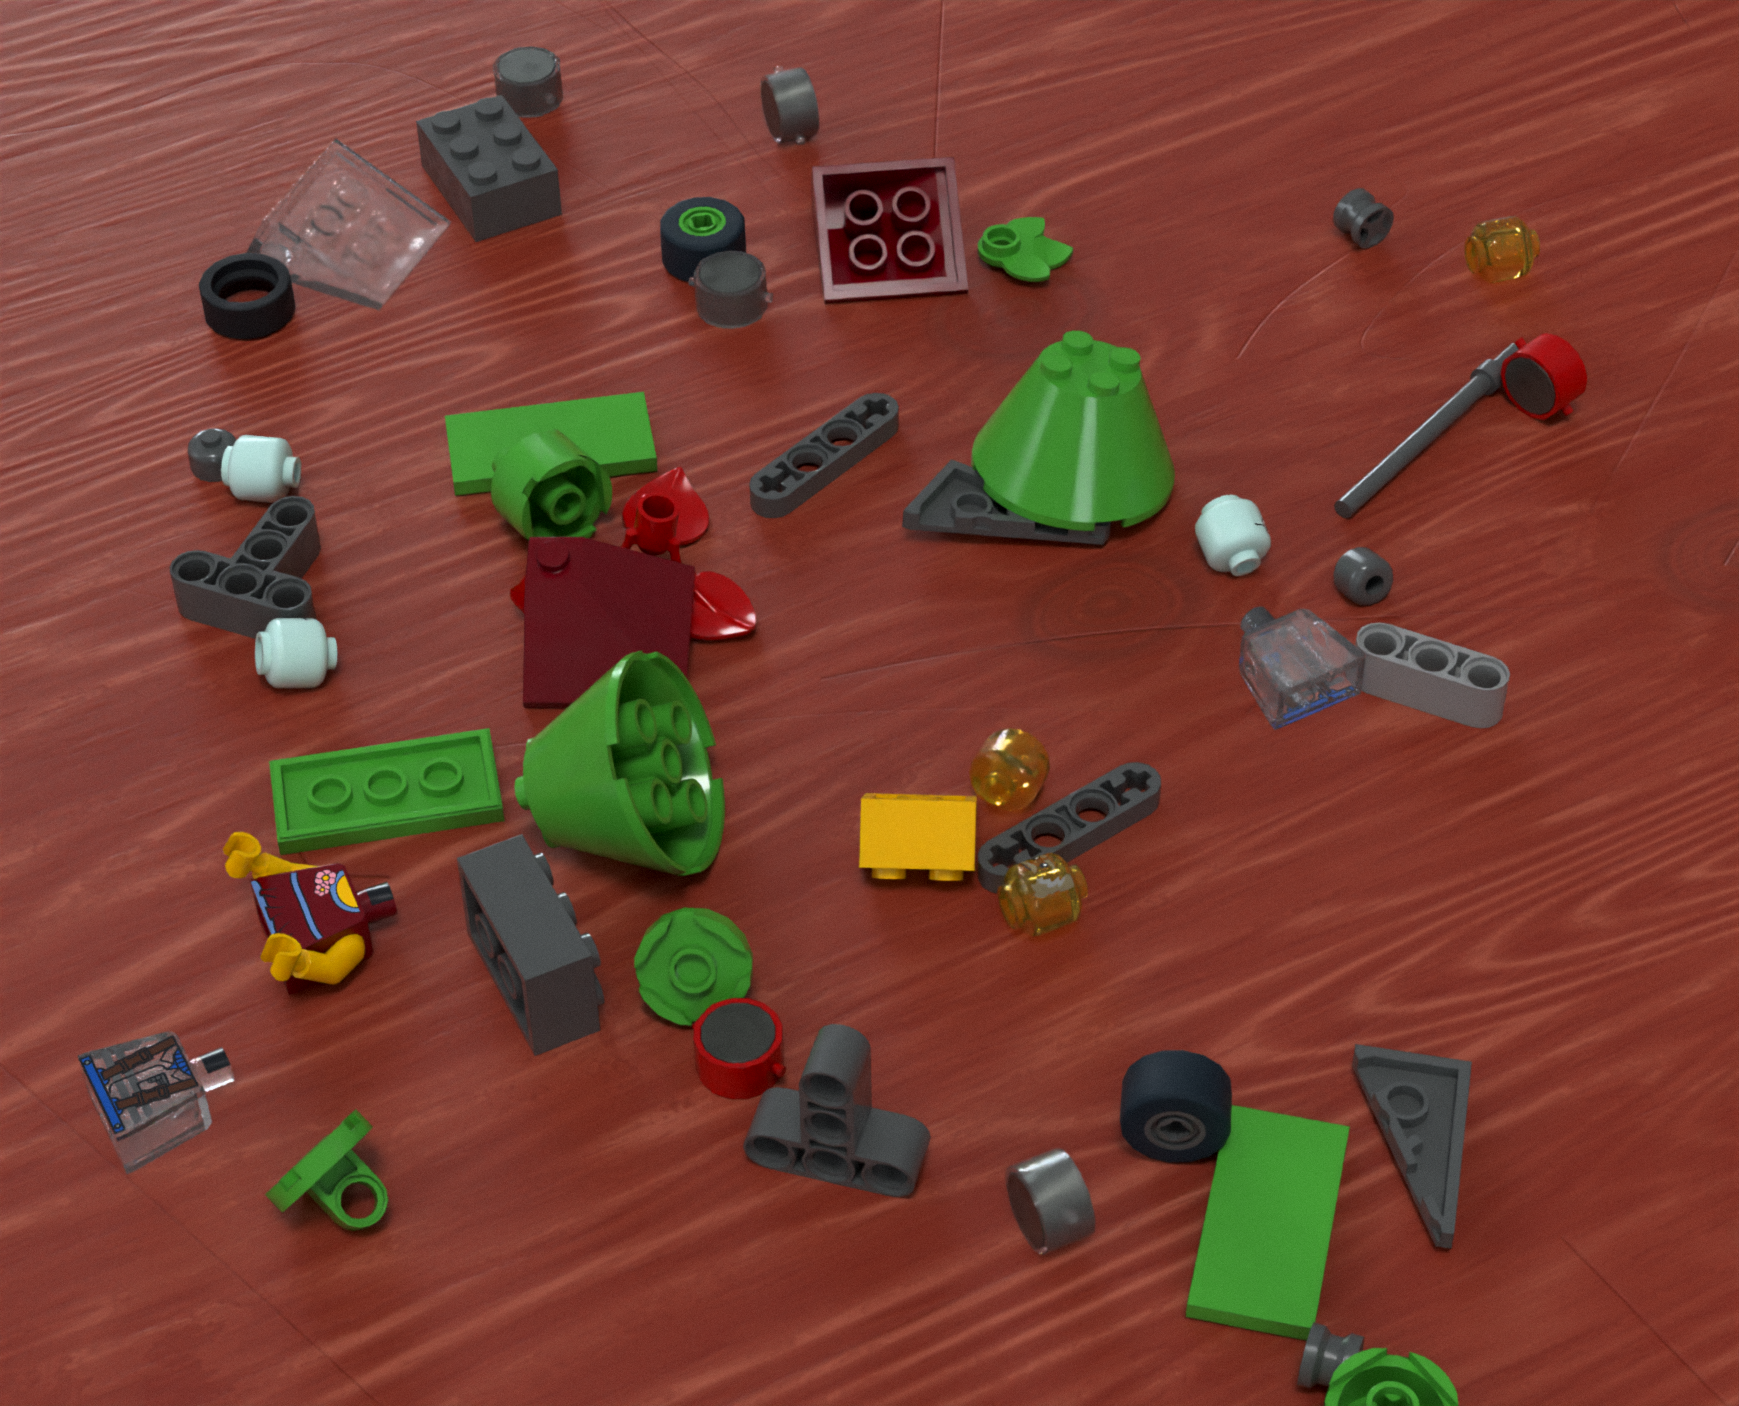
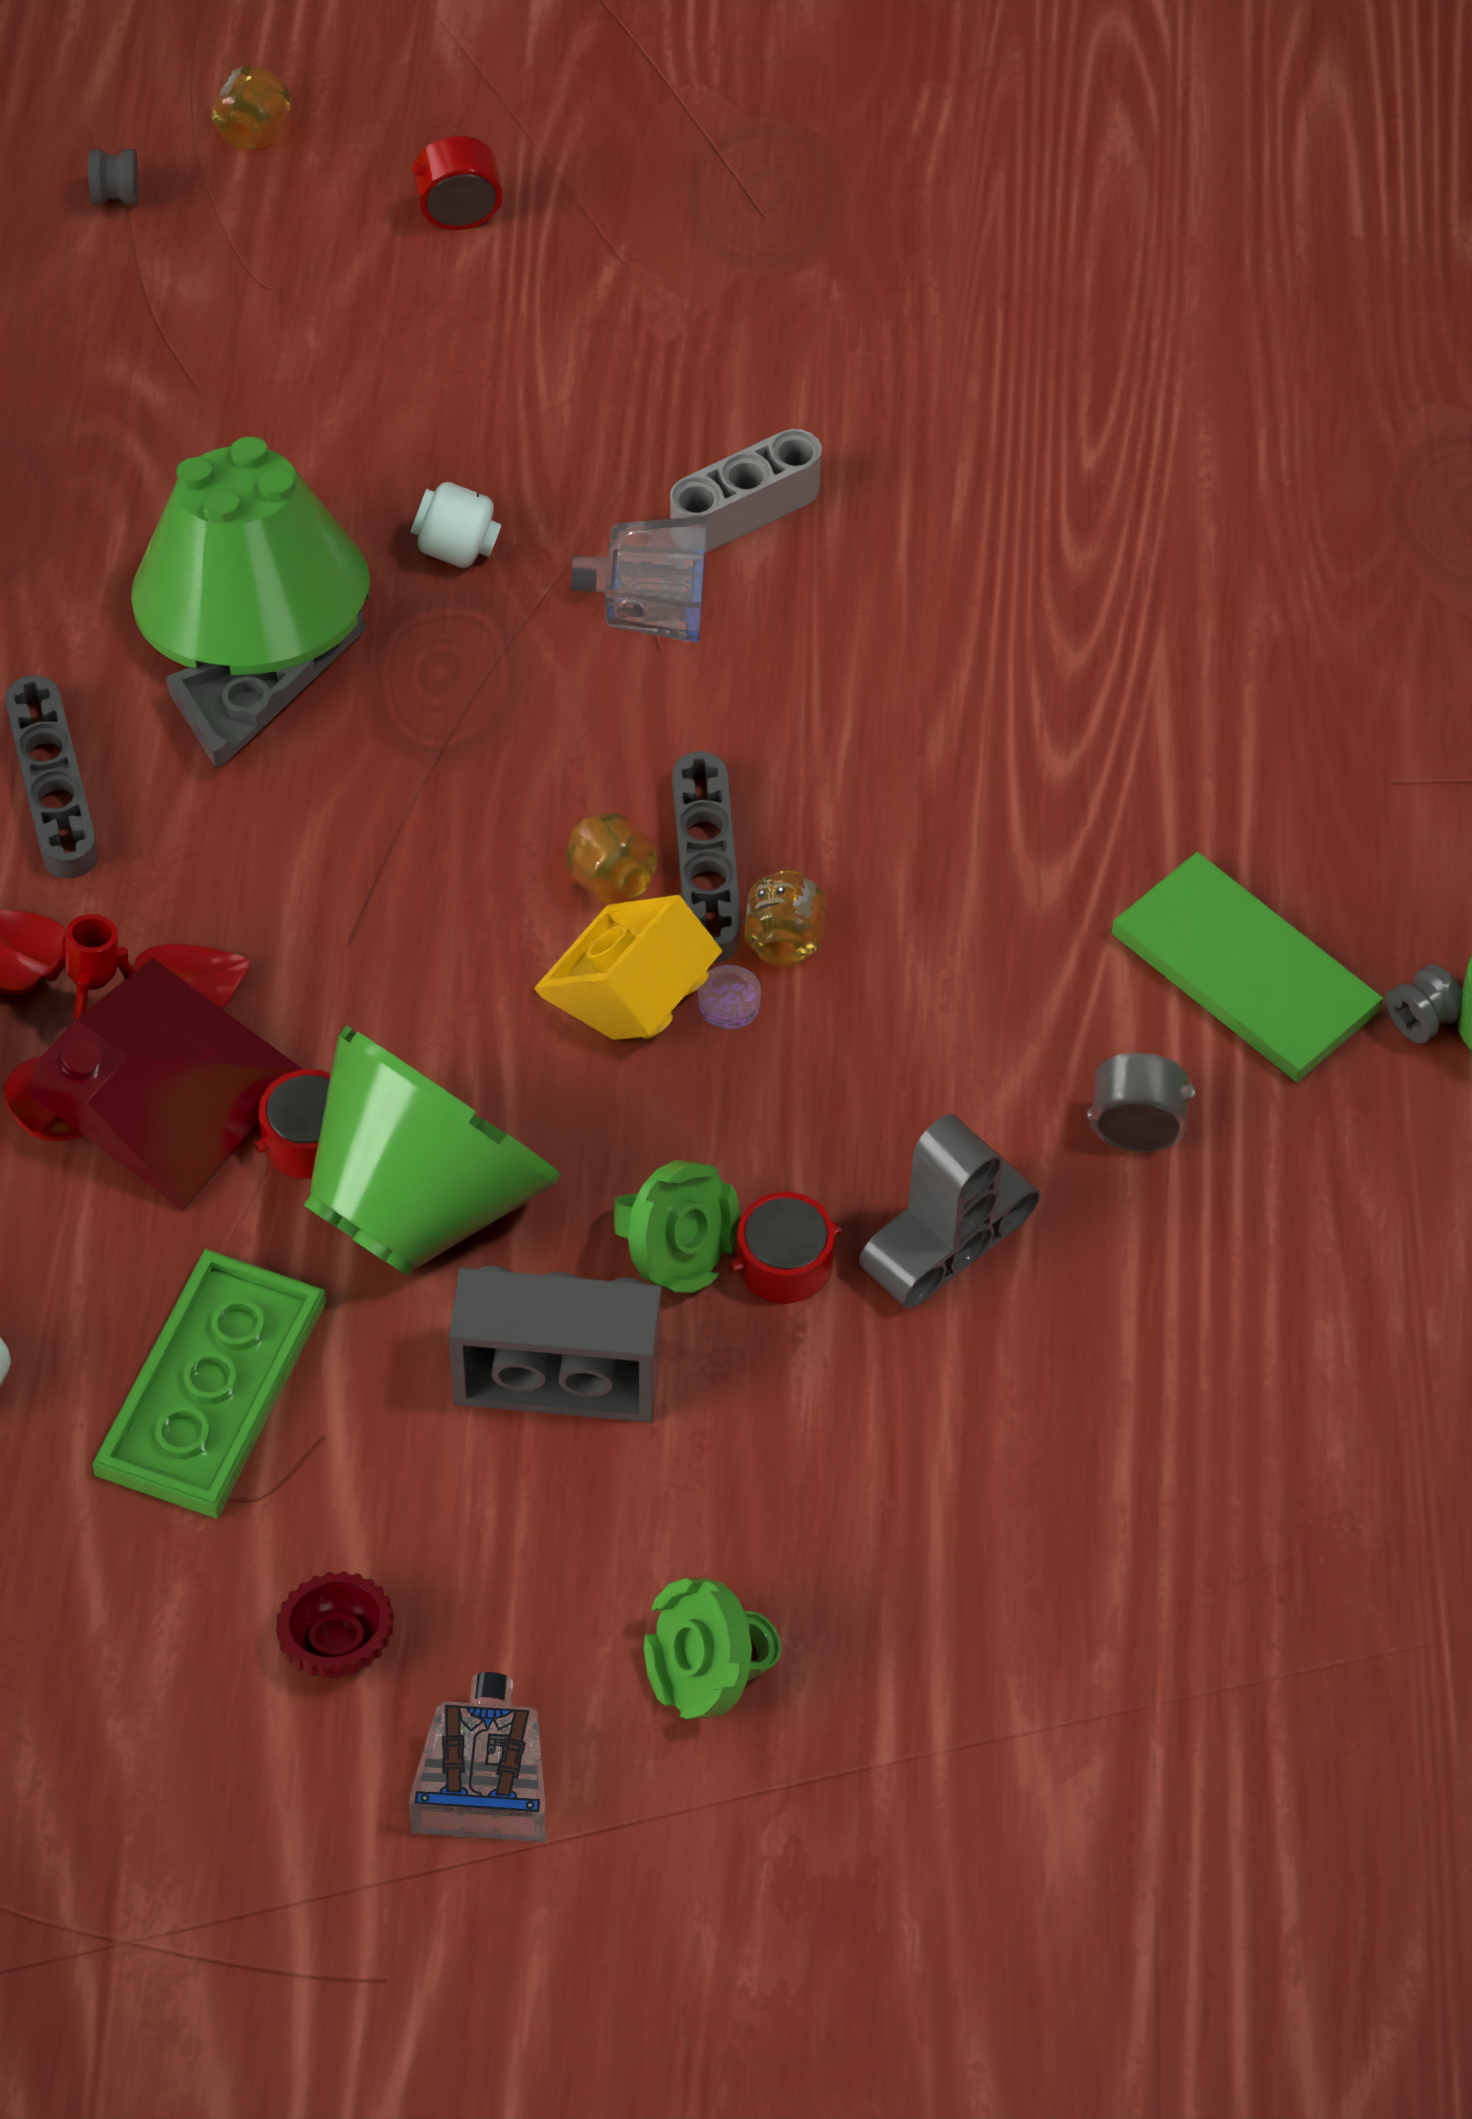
camera: 60 degrees left, 10 degrees up
torso [223,832,397,995] -> none
black wheel [1120,1050,1232,1163] -> none
dark grey piece [1333,547,1394,606] -> none
dark grey bar [1334,343,1519,518] -> none
dark grey wing [1352,1044,1472,1249] -> none
none -> dark red hat [276,1571,394,1678]
none -> clear tile [698,965,761,1029]

